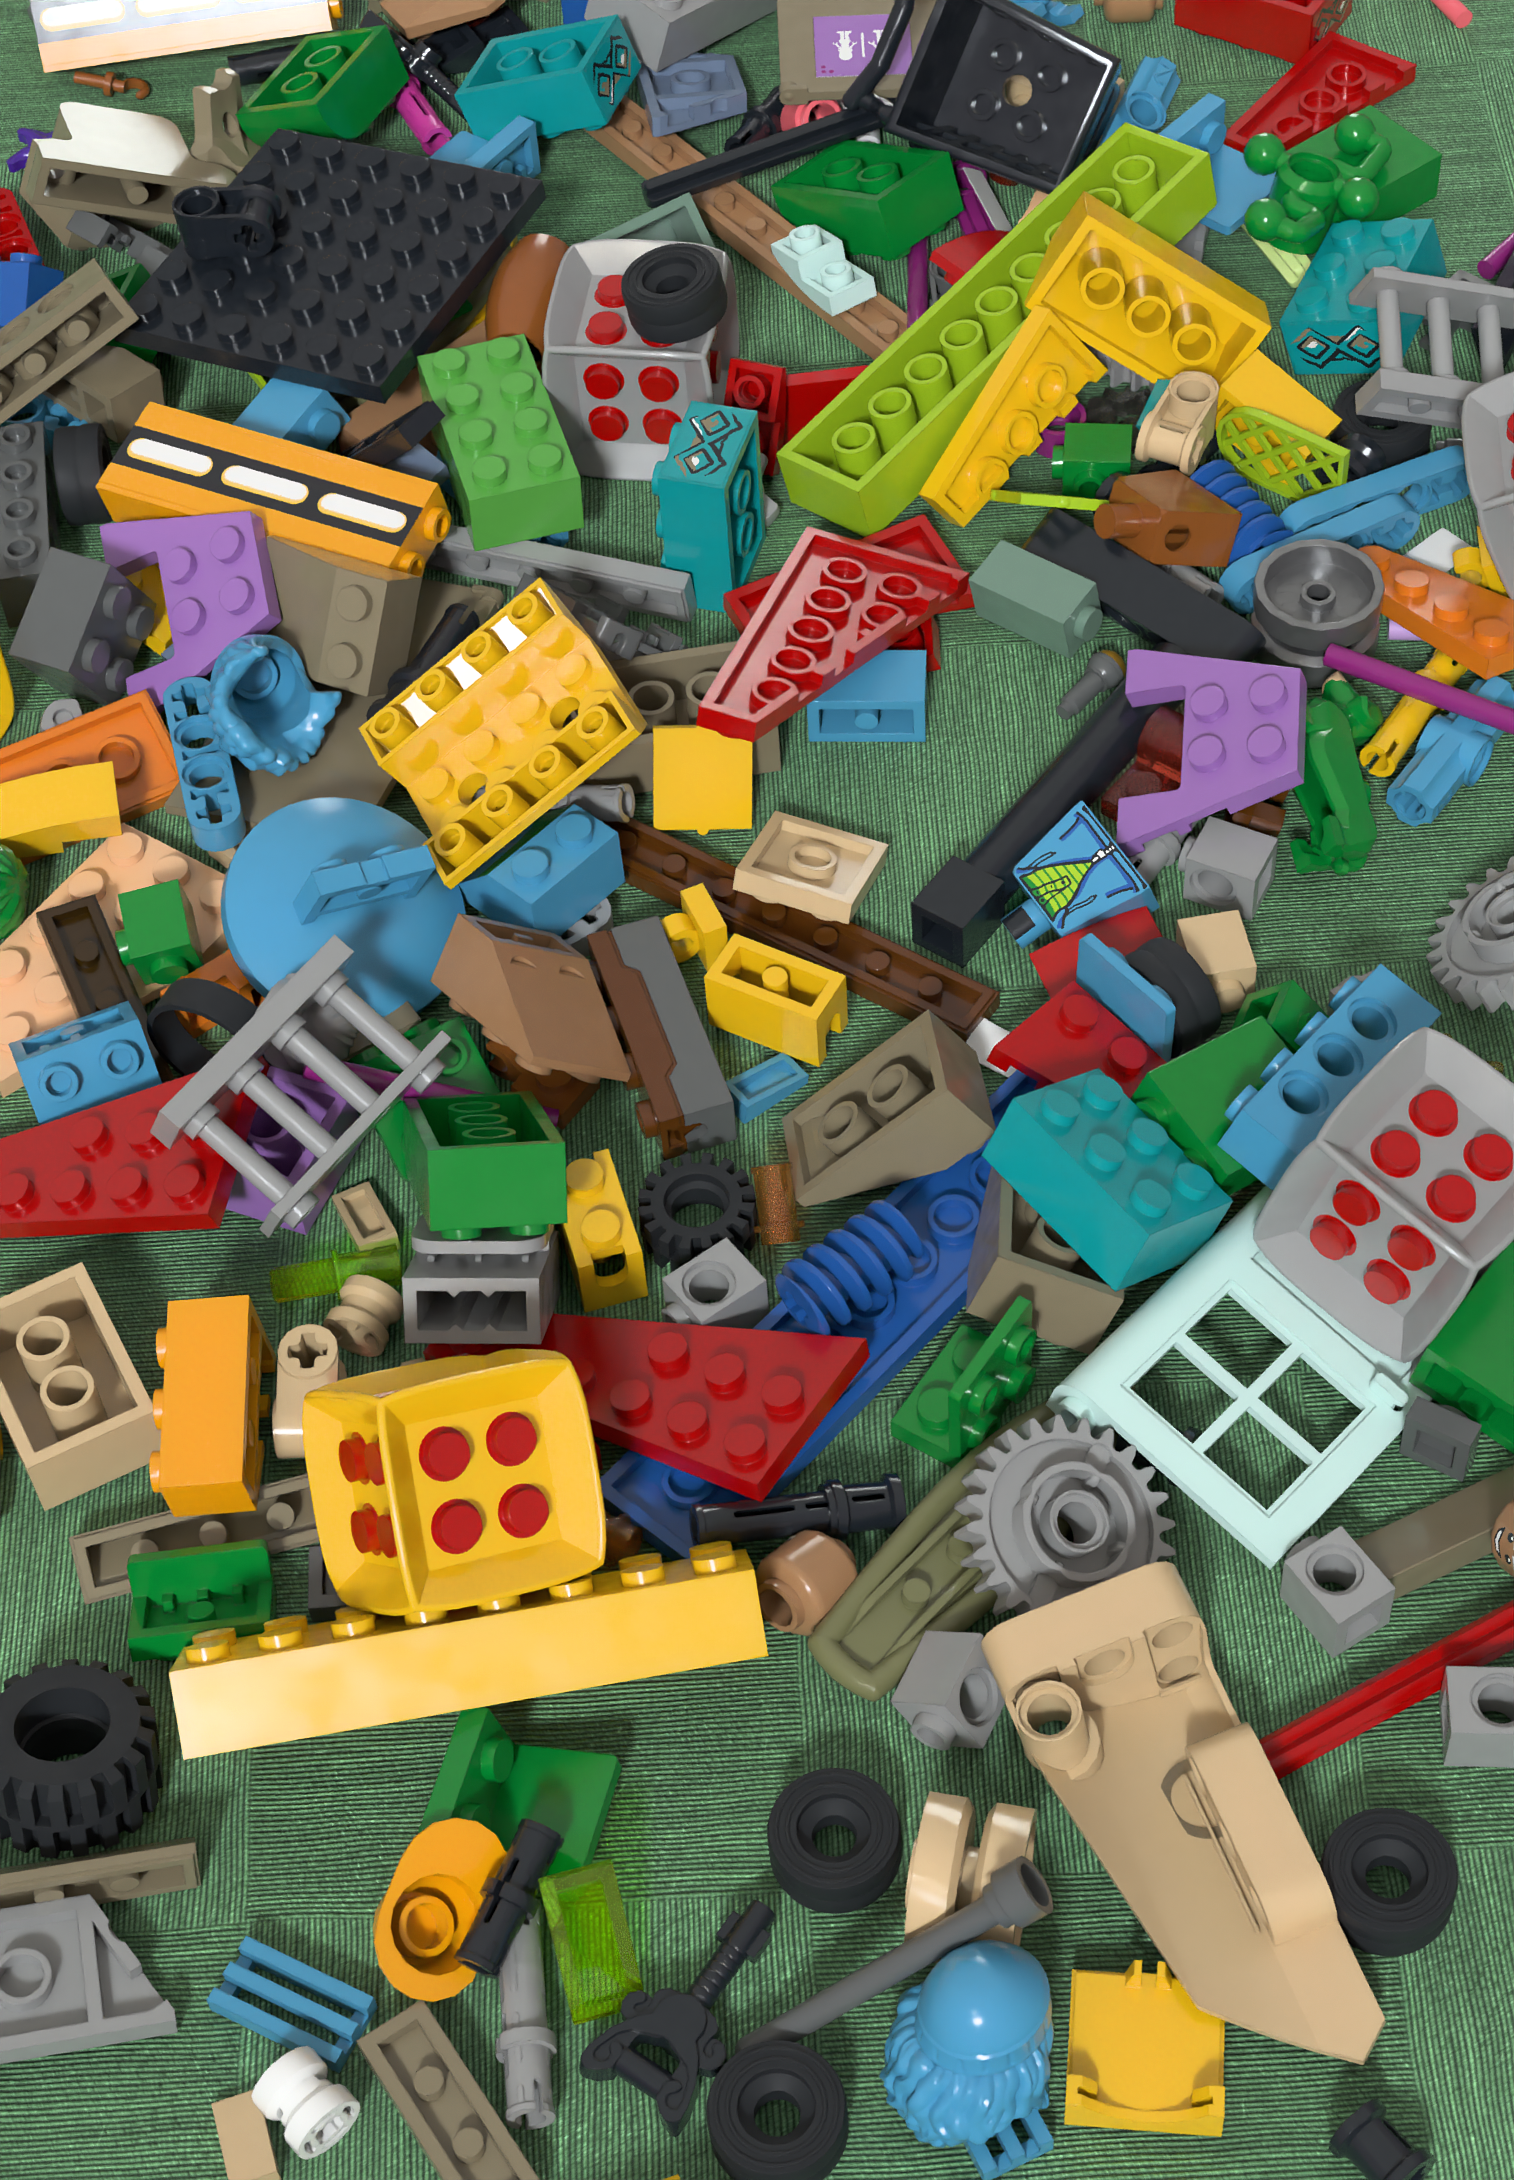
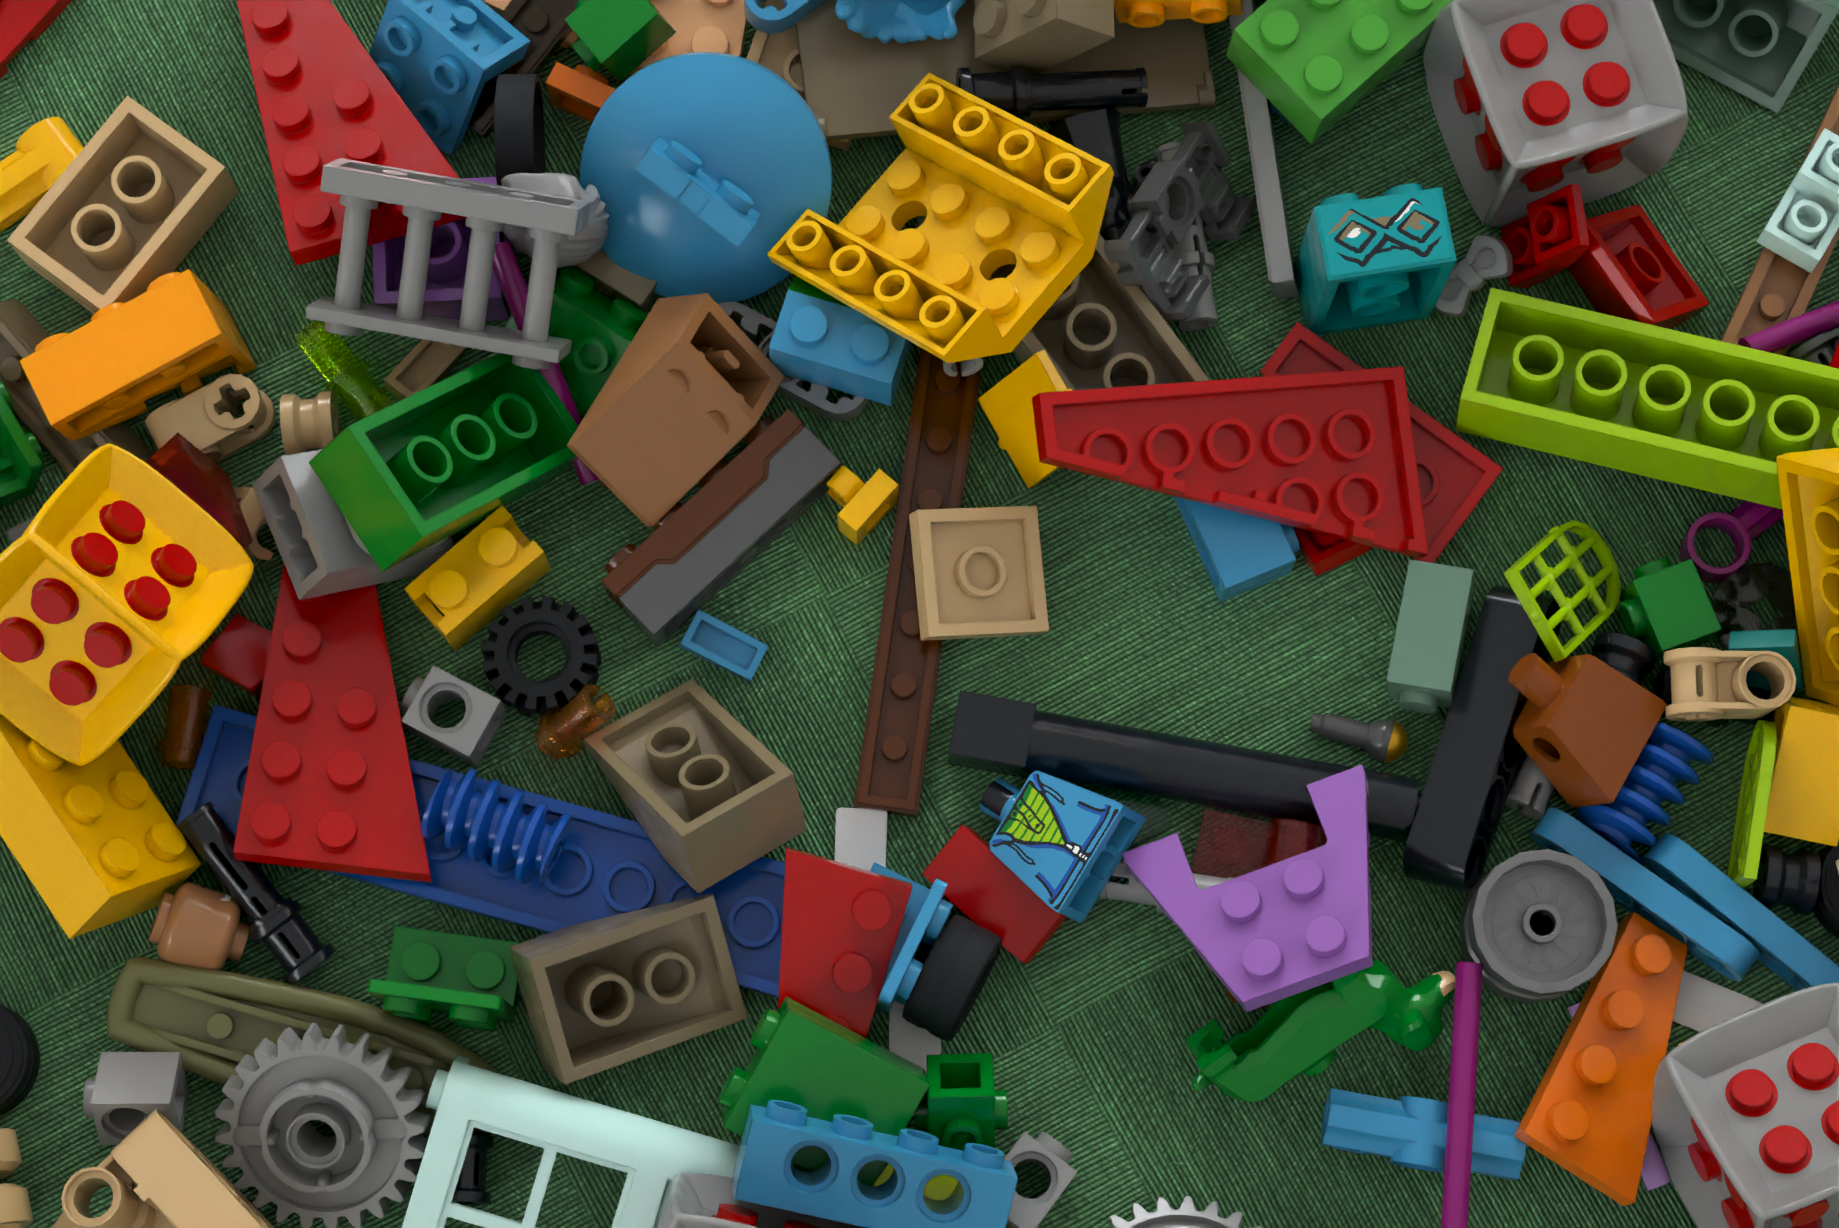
camera: 60 degrees right, 25 degrees up
black tyre [621,243,728,344] -> none
yellow brick [704,933,848,1067] -> none
yellow wing [919,305,1108,528] -> none
teal brick [981,1068,1233,1292] -> none
tan brick [1176,910,1257,1013] -> none
light grey brick [1178,816,1278,921] -> none
yellow pin [1359,649,1468,777] -> none

